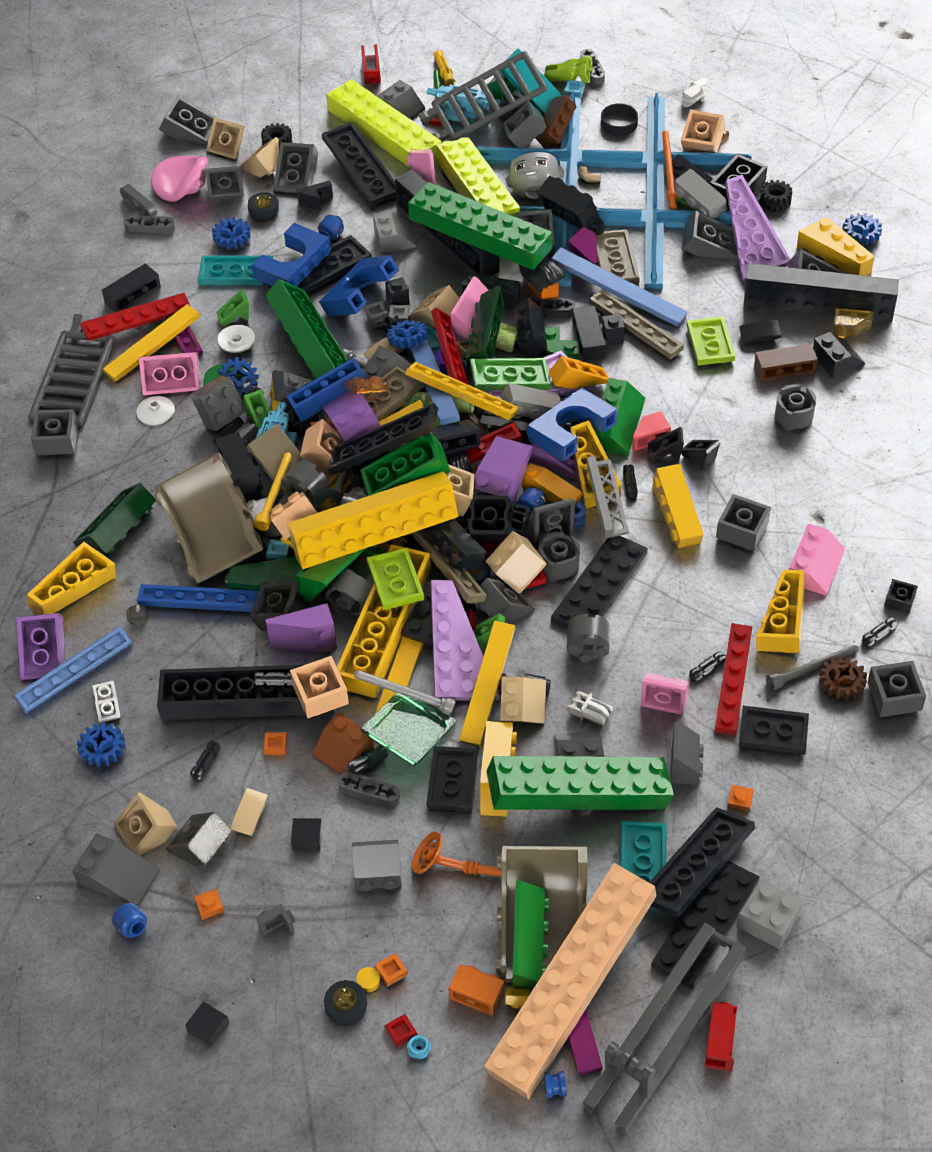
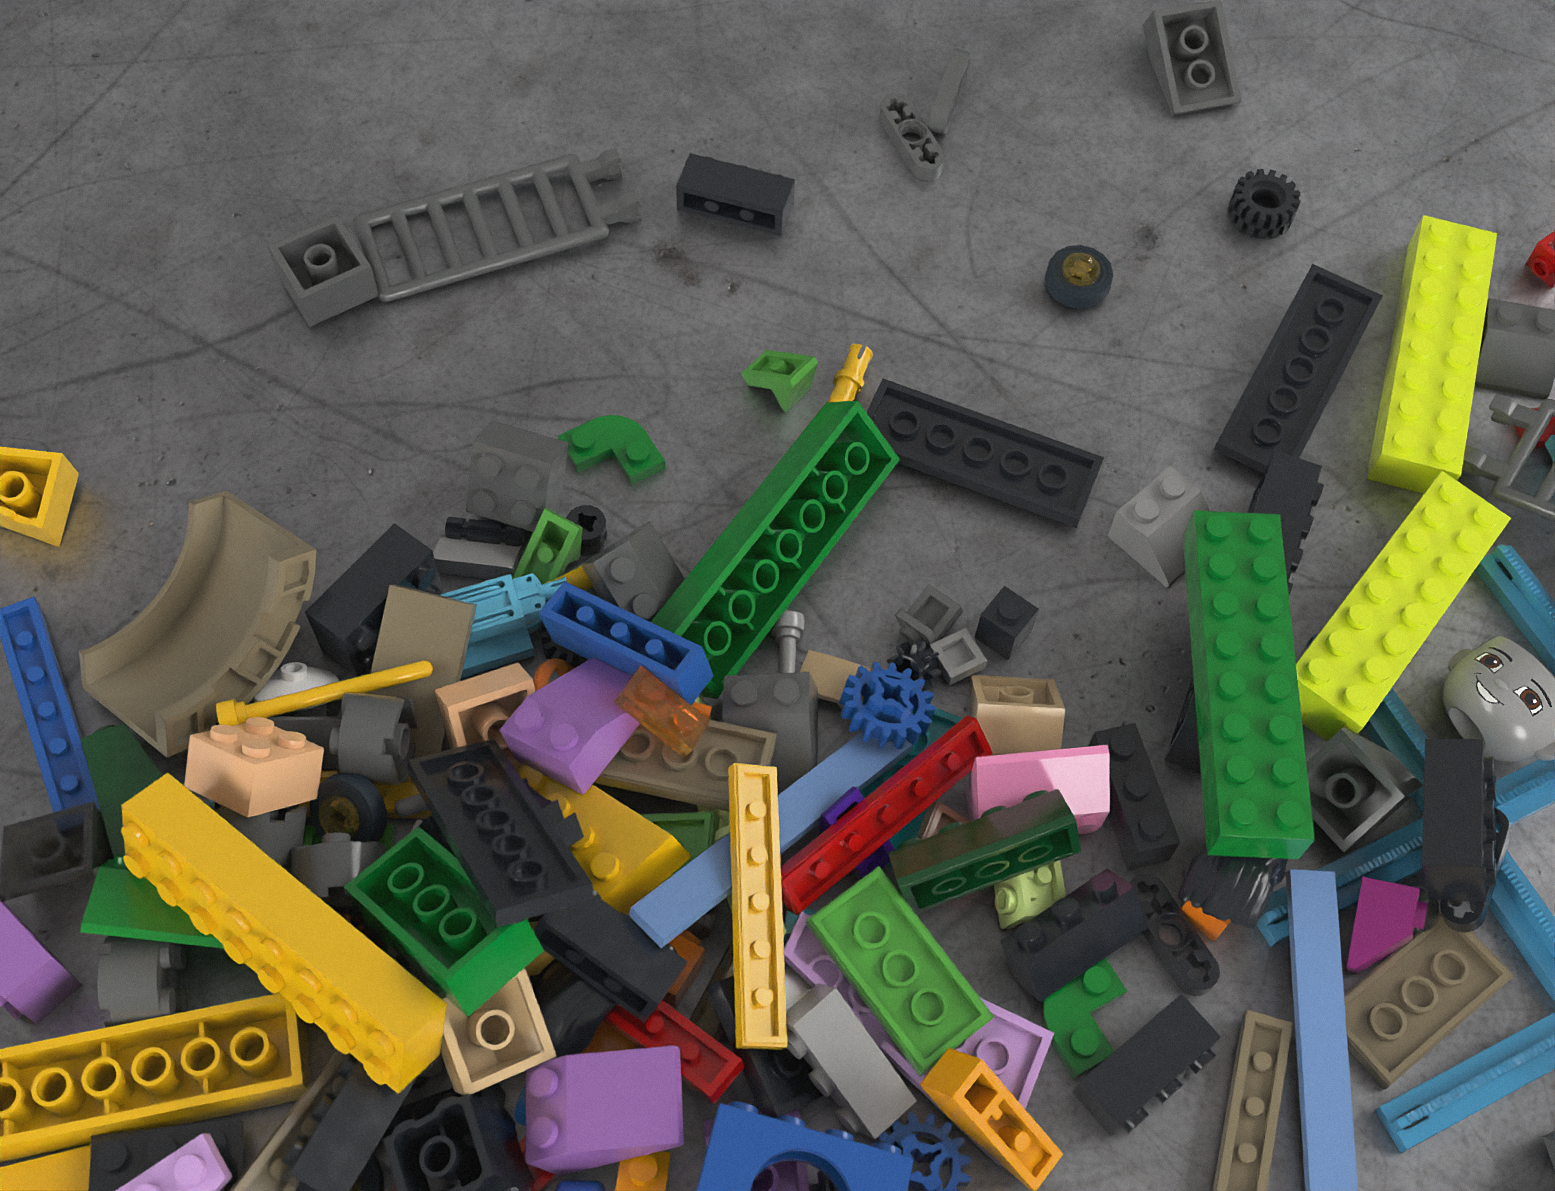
camera: 55 degrees right, 10 degrees up
dark green slope [73,482,156,555] -> none
red plate [80,293,191,341] -> none
yellow tile [103,304,200,382] -> none
white dish [136,396,175,426] -> none
bright pink slope [139,352,200,396] -> none
bright pink piece [151,156,208,202] -> none
magenta tile [174,326,203,356] -> none
teal tile [198,256,273,285] -> none
dark grey slope [205,166,244,198] -> none
tan slope [206,117,246,160] -> none
blue gear [212,217,251,249] -> none
white dish [218,325,255,353] -> none
blue gear [218,357,259,398] -> none
tan slope [240,137,279,178] -> none
blue arch [252,223,331,287] -> none
dark grey slope [273,142,318,194] -> none
black slope [297,180,333,211] -> none
blue head [318,215,344,241] -> none
blue arch [319,255,399,317] -> none
lime plate [367,548,424,610] -> none
bright pink slope [407,149,436,185] -> none
black brick [602,314,625,345] -> none
none -> yellow pin [828,344,873,402]

